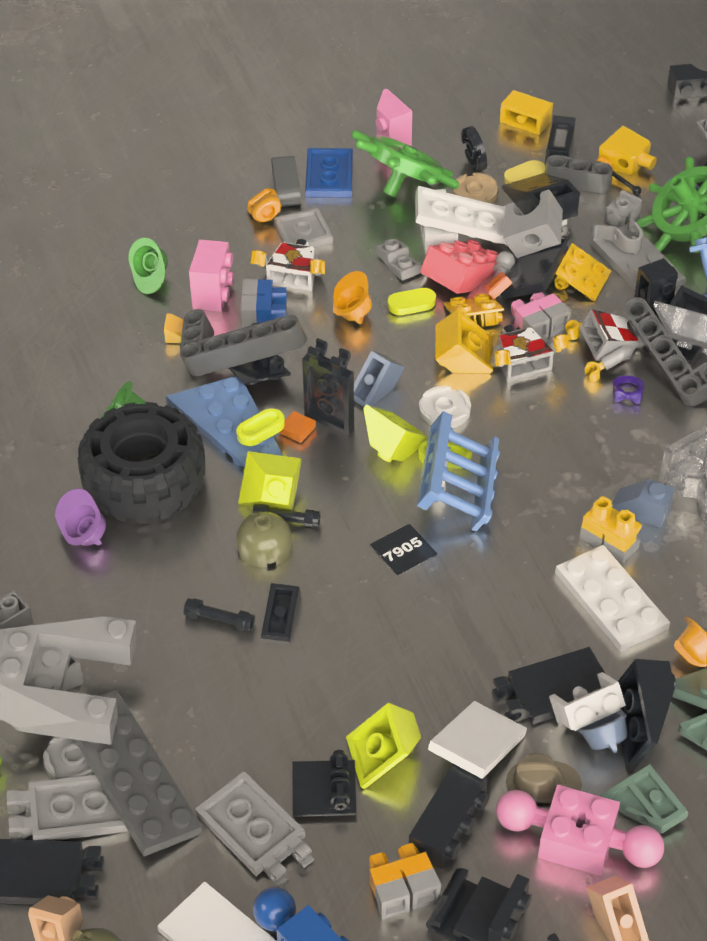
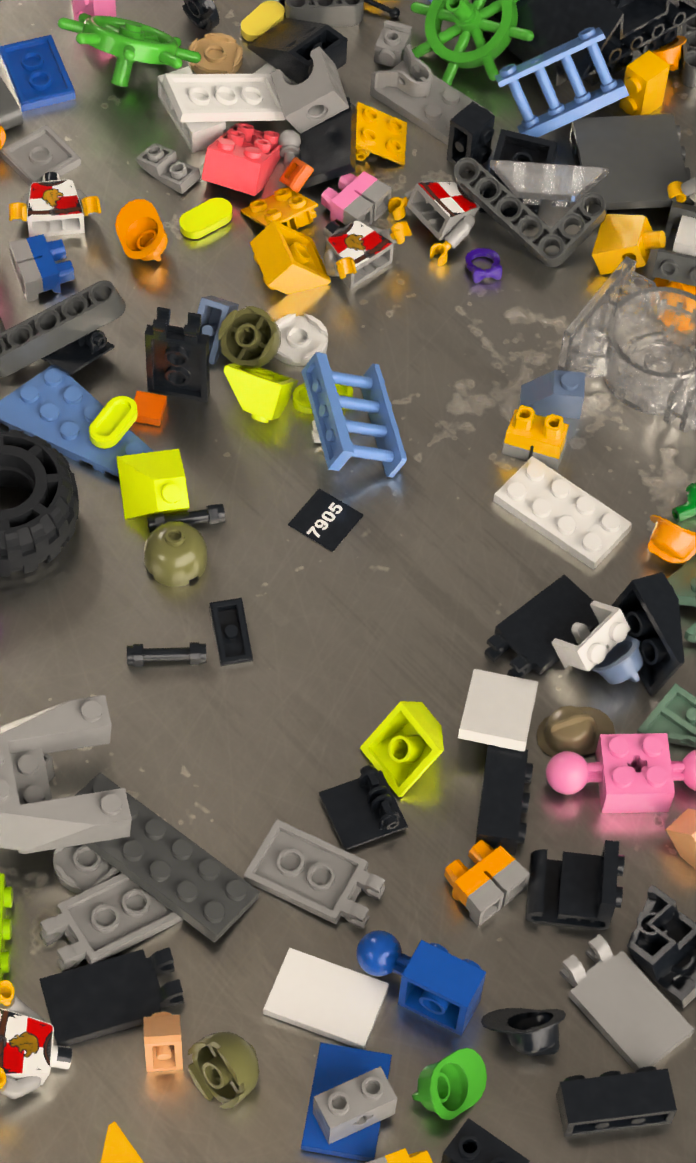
camera: 25 degrees left, 10 degrees up
none -> olive cylinder [218,306,281,369]

